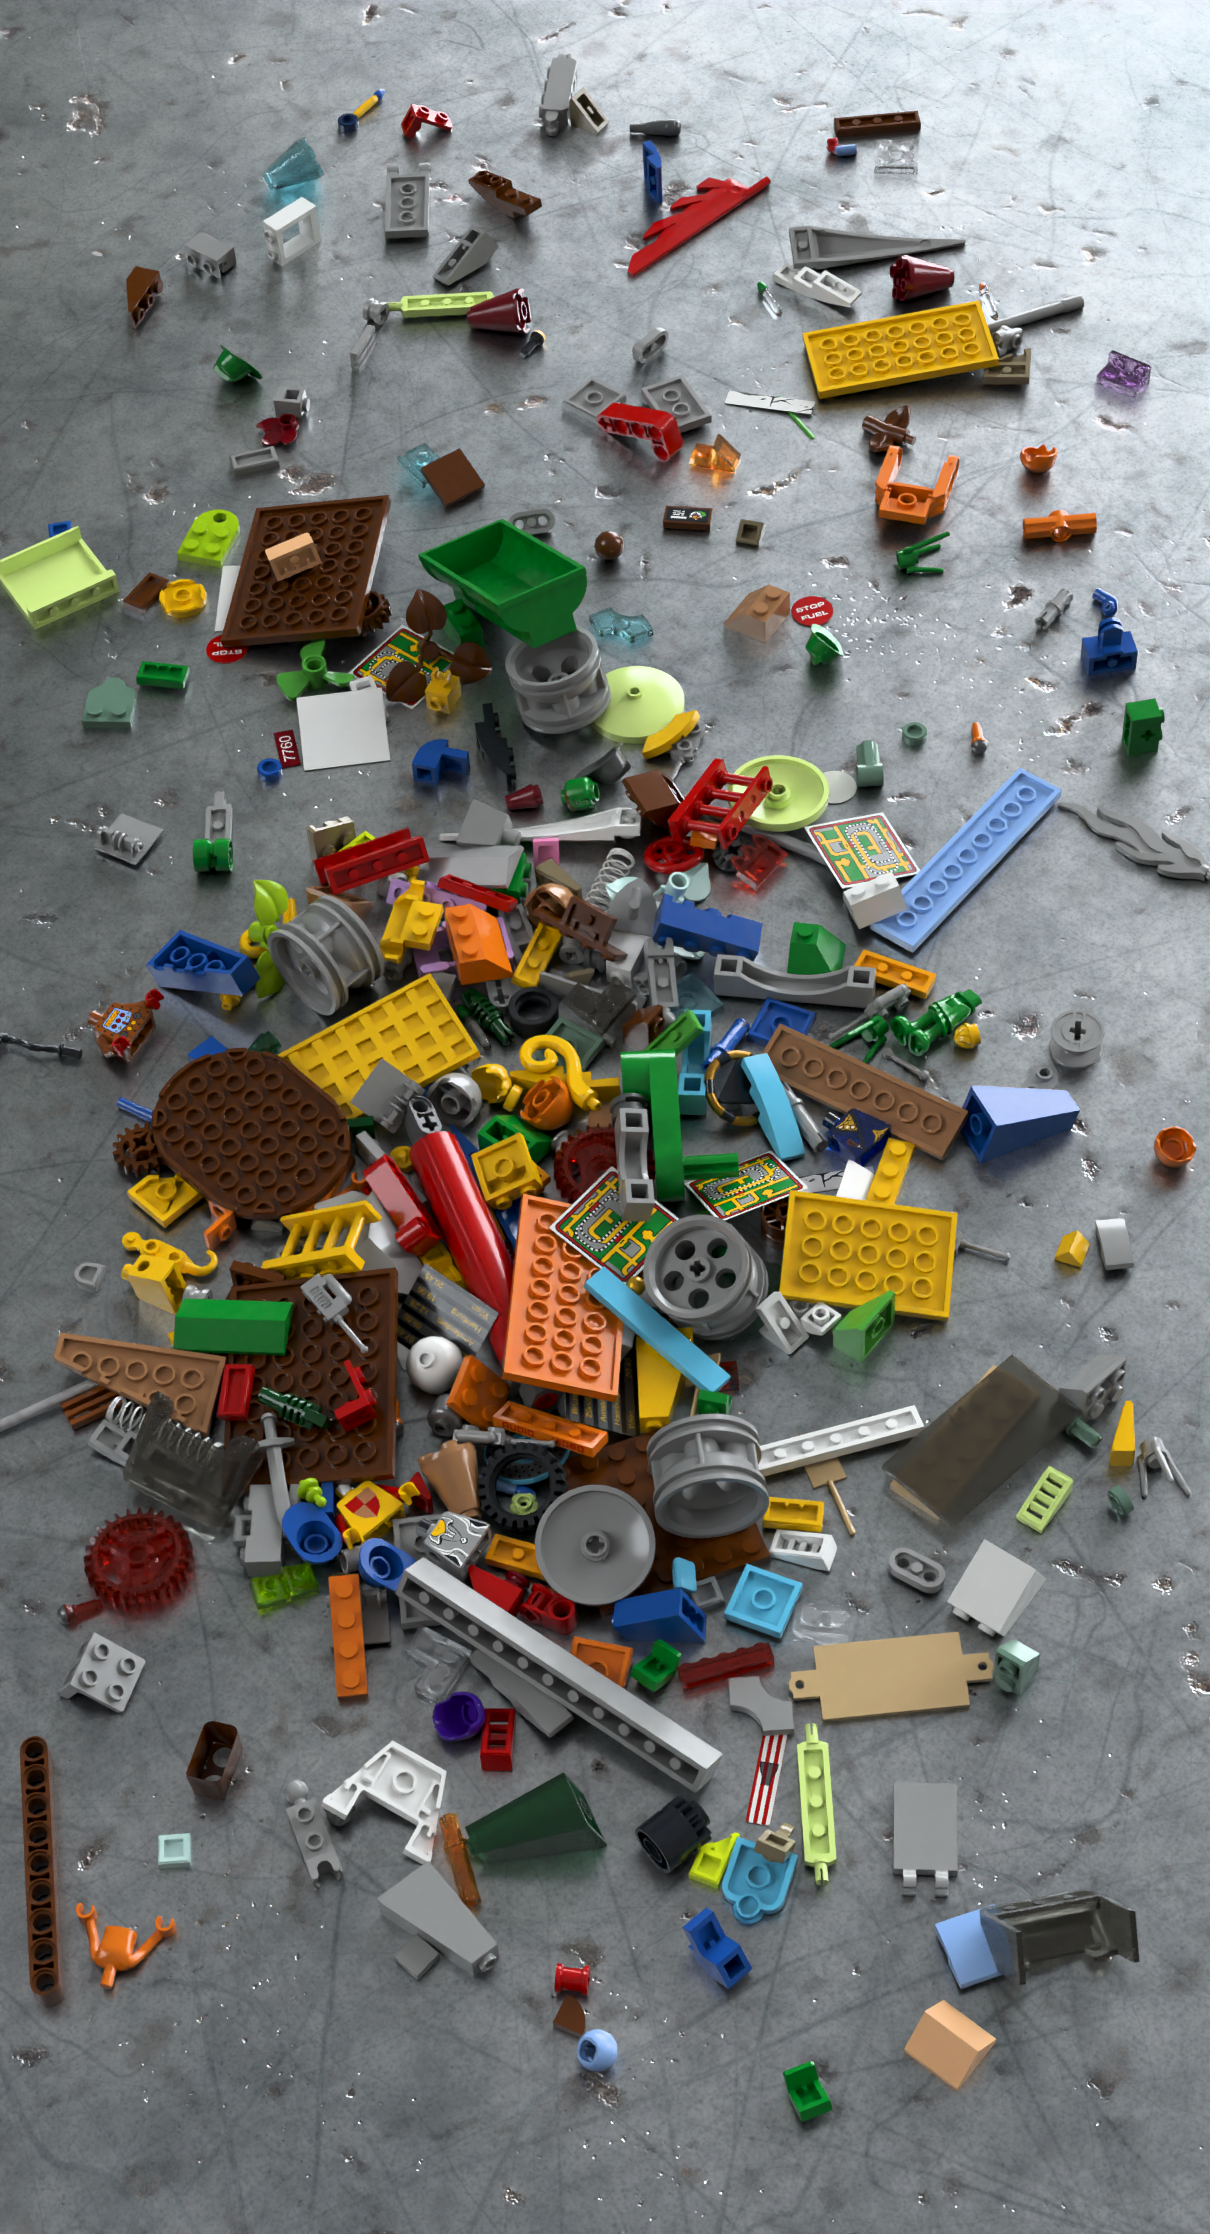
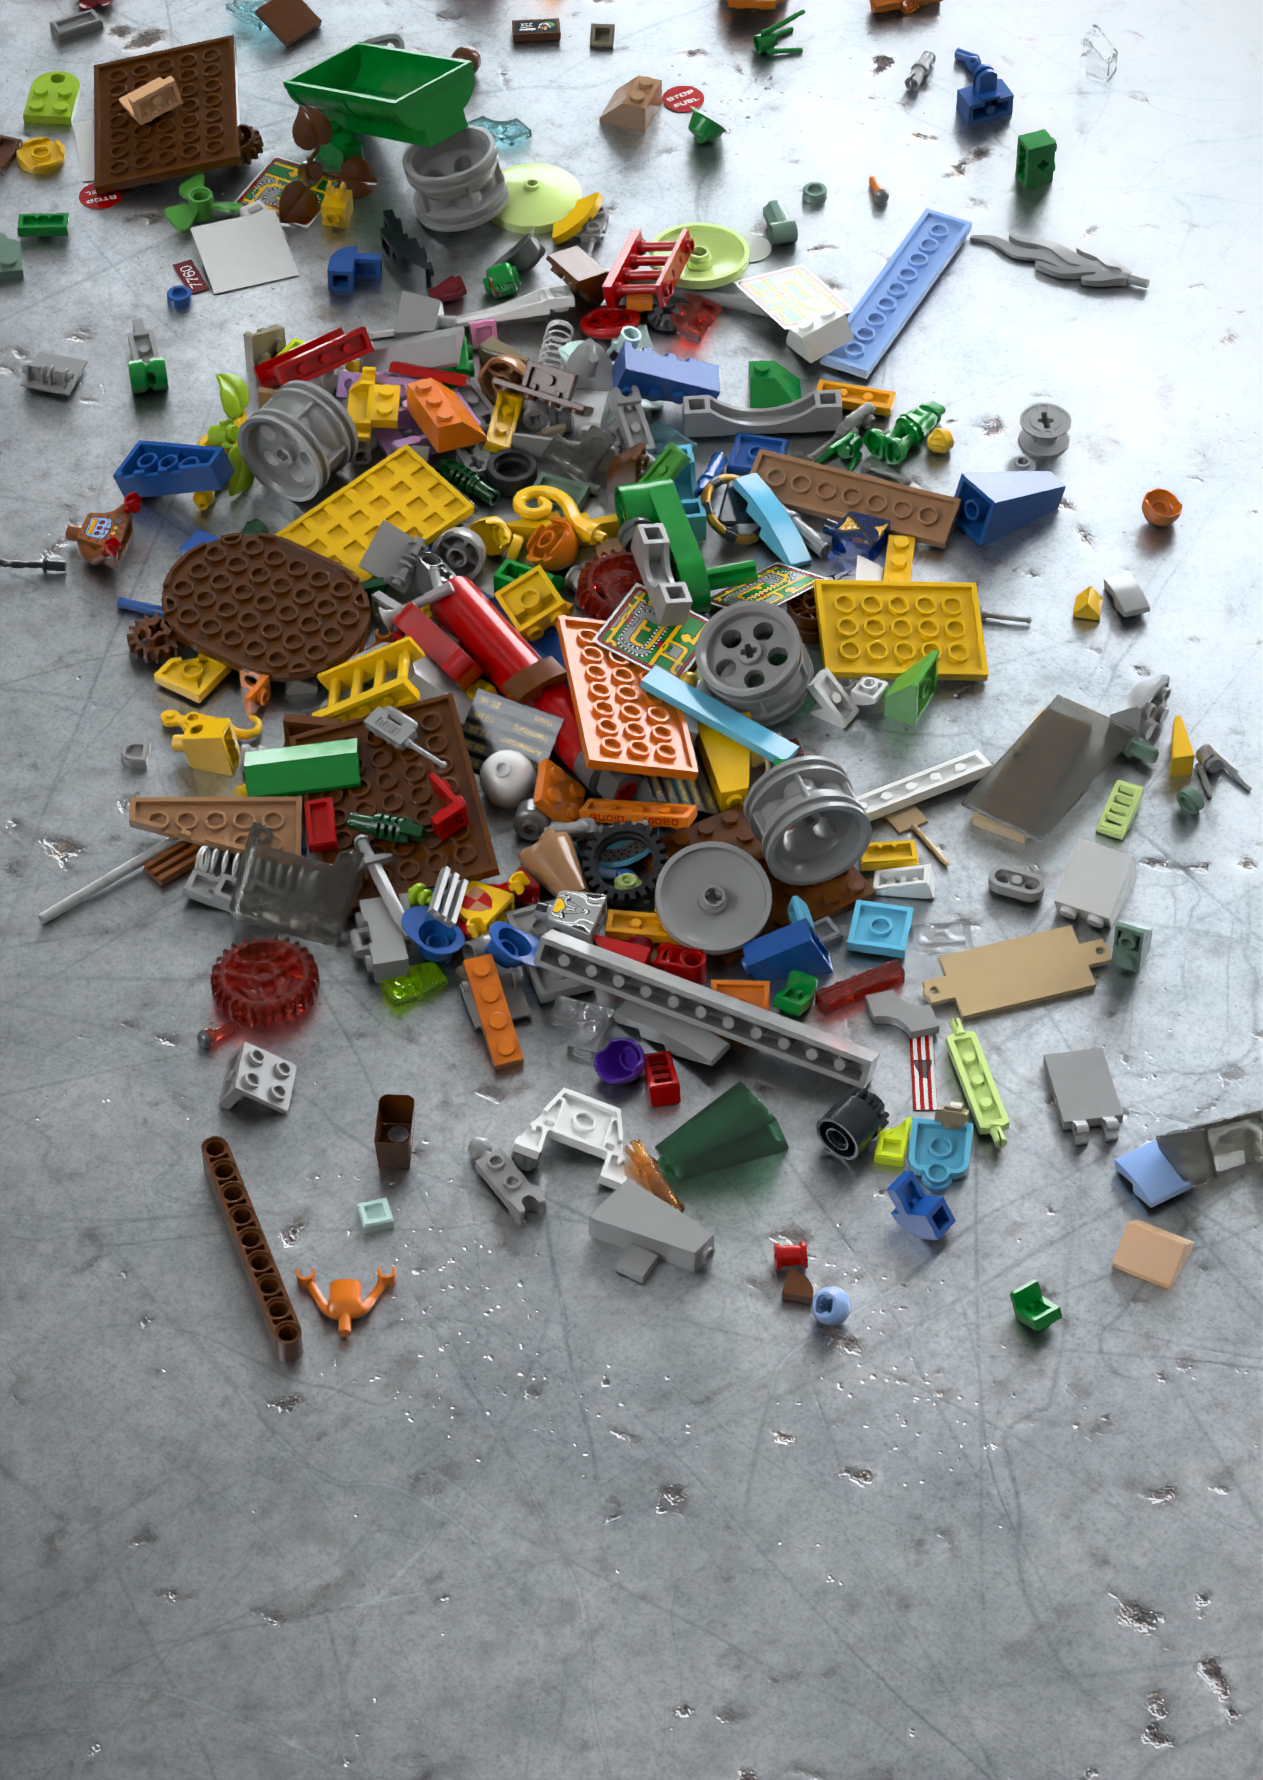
camera: 15 degrees left, 5 degrees down
none -> light grey piece [379,567,455,632]
none -> light grey tile [427,866,469,928]
none -> reddish brown slope [503,656,567,704]

